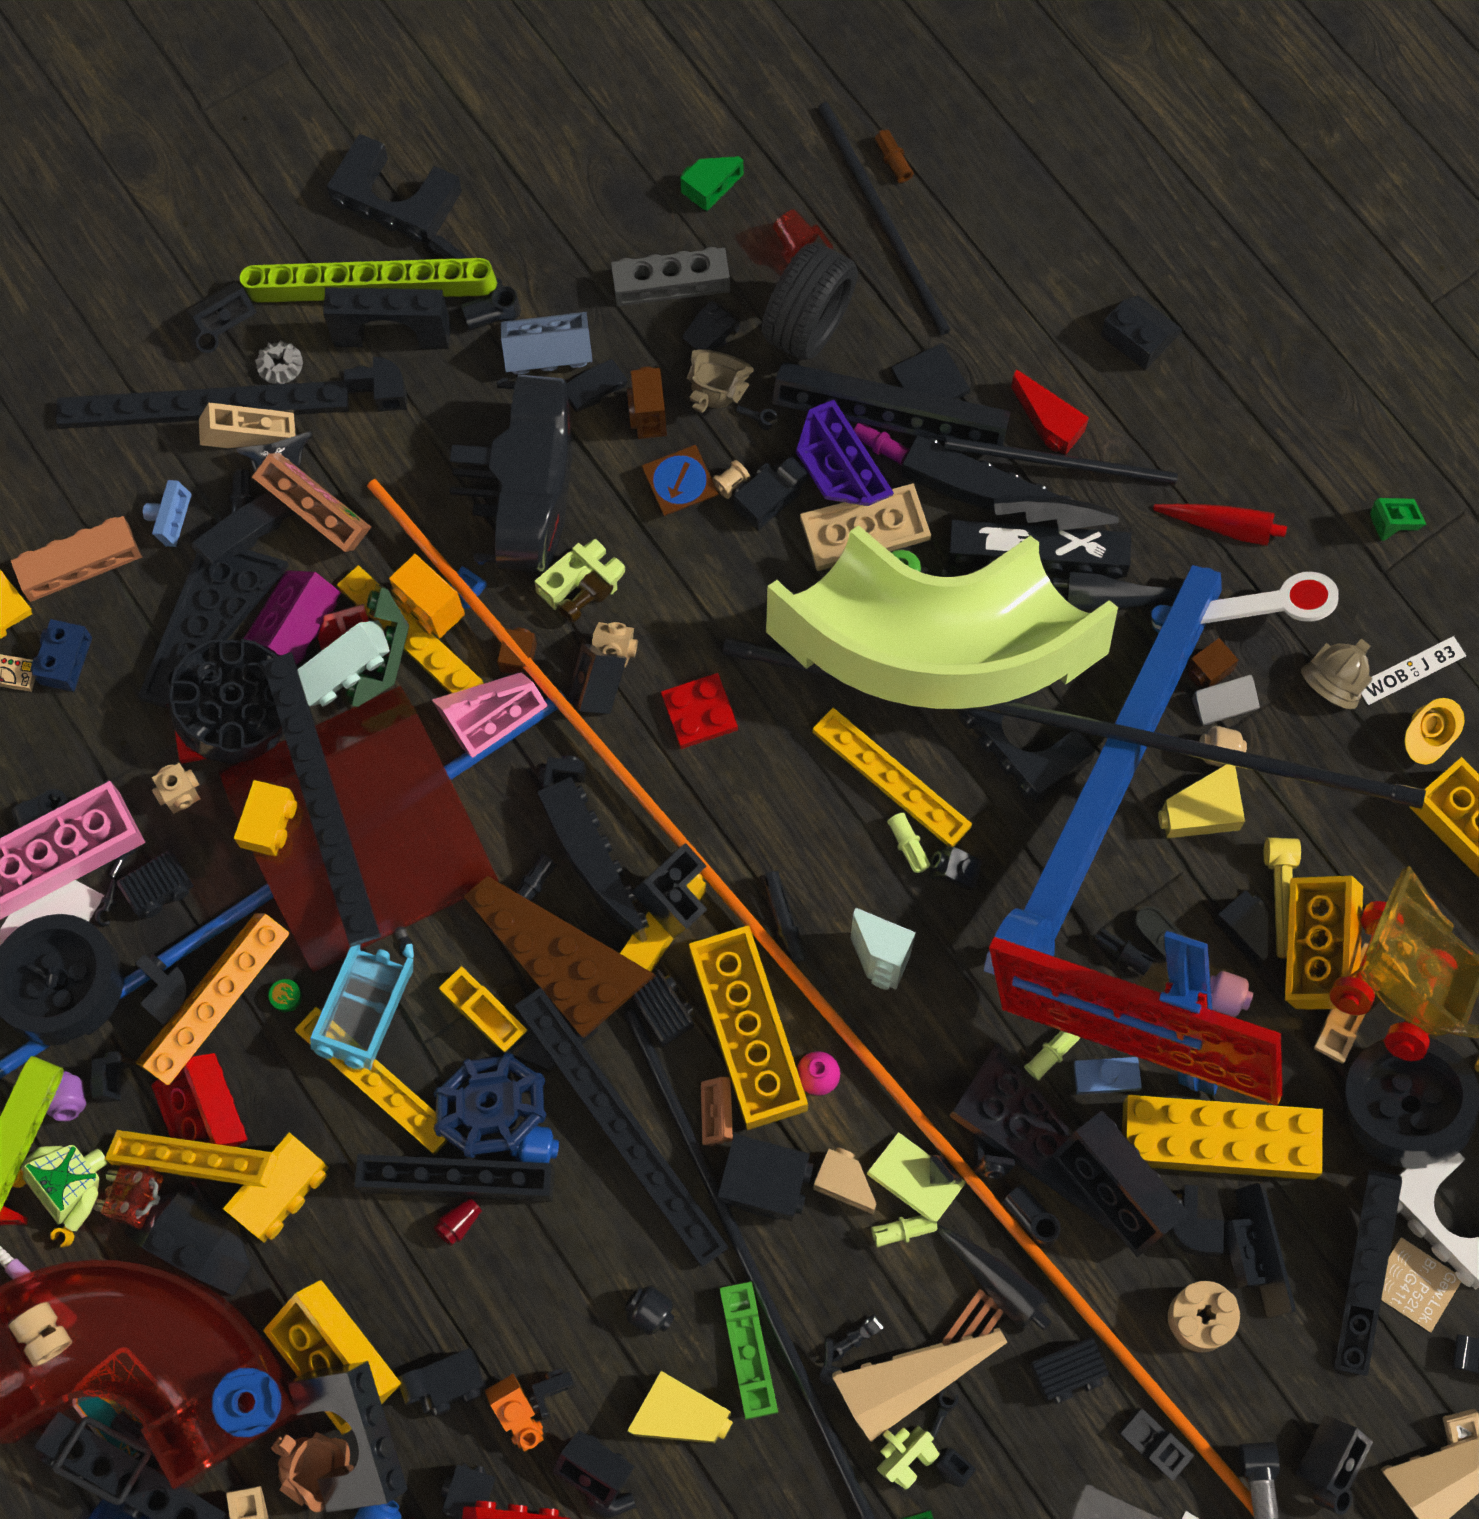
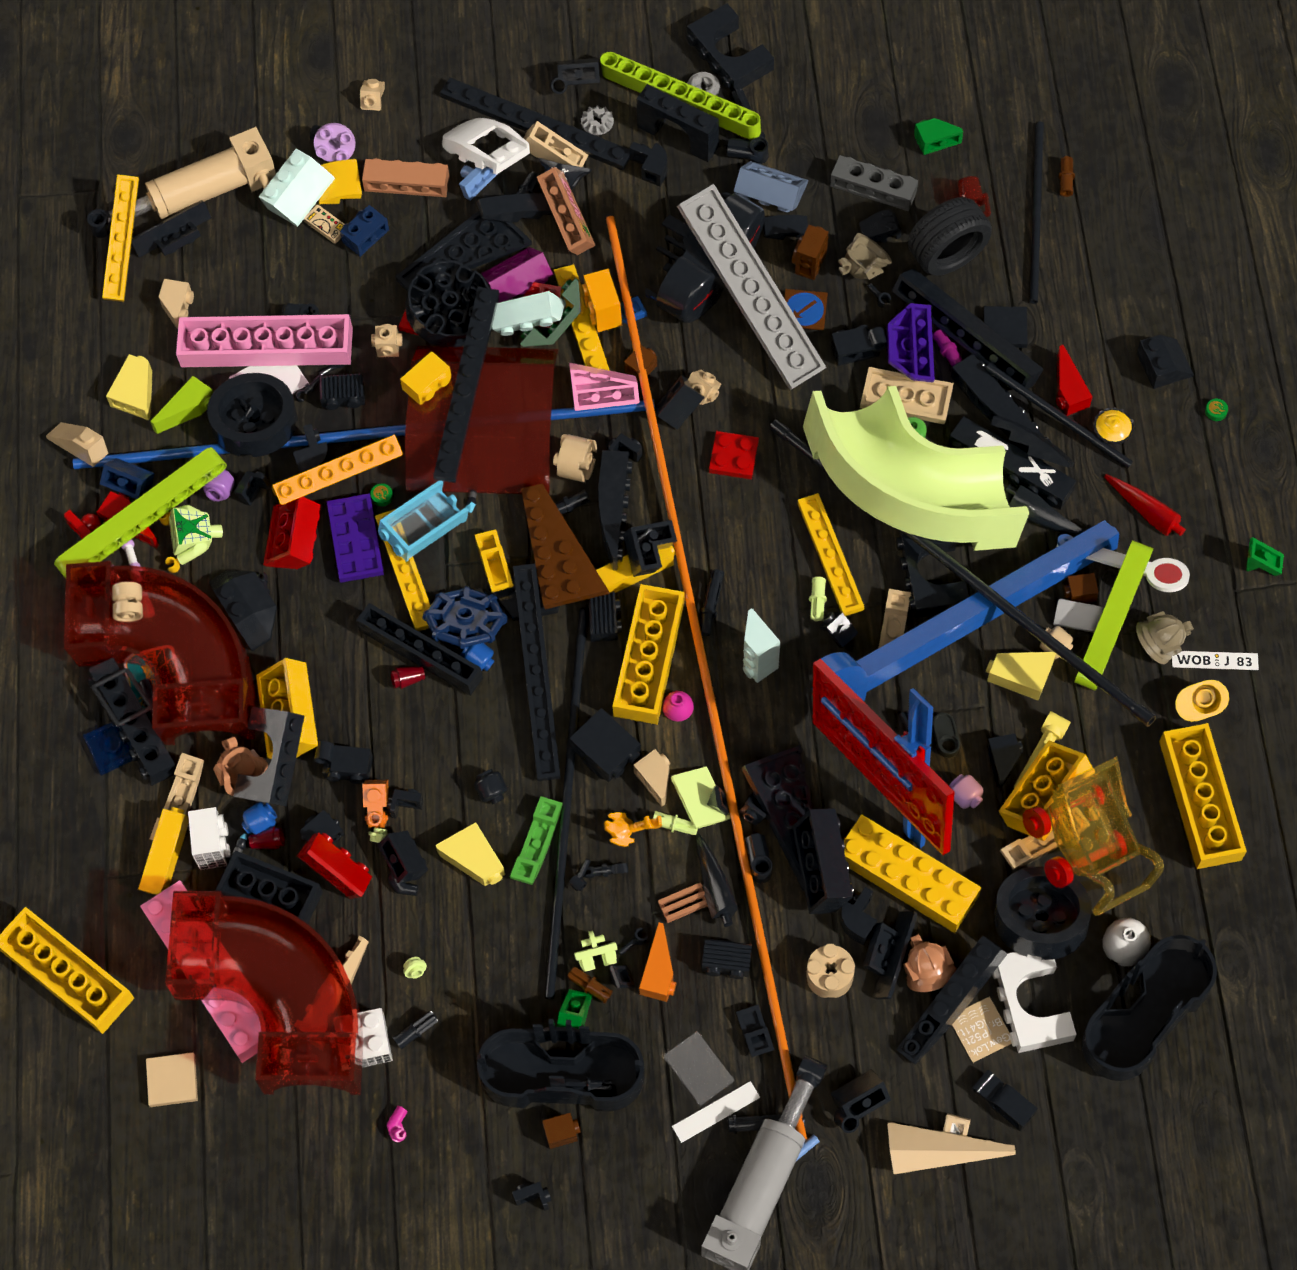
camera: 30 degrees right, 5 degrees down
clear red piece [93,1164,164,1229] -> none
yellow plate [105,1130,278,1188] -> none
blue tile [212,1368,281,1437] -> none
yellow slope [223,1132,329,1243] -> none
yellowish green hips [535,539,625,624] -> none
nougat tile [701,1077,733,1146] -> none
tan bush [712,460,751,499] -> none
tan wedge [832,1328,1007,1441] -> none
yellowish green axle [1024,1031,1080,1081] -> none
medium blue tile [1073,1057,1142,1095] -> none
none -> dark purple plate [327,493,384,583]
none -> yellowish green plate [368,828,388,843]
none -> white slope [442,118,530,175]
none -> tan brick [553,434,597,482]
none -> reddish brown axle [567,967,613,1004]
none -> light orange piece [604,812,662,847]
none -> orange slope [639,922,677,1002]
none -> light grey plate [677,184,826,390]
none -> light grey gear [687,72,720,95]
none -> tan slope [878,589,911,649]
none -> nougat helmet [903,934,957,992]
none -> lime beam [1074,540,1154,691]
none -> yellow piece [1092,407,1135,445]
none -> green tile [1205,399,1228,421]

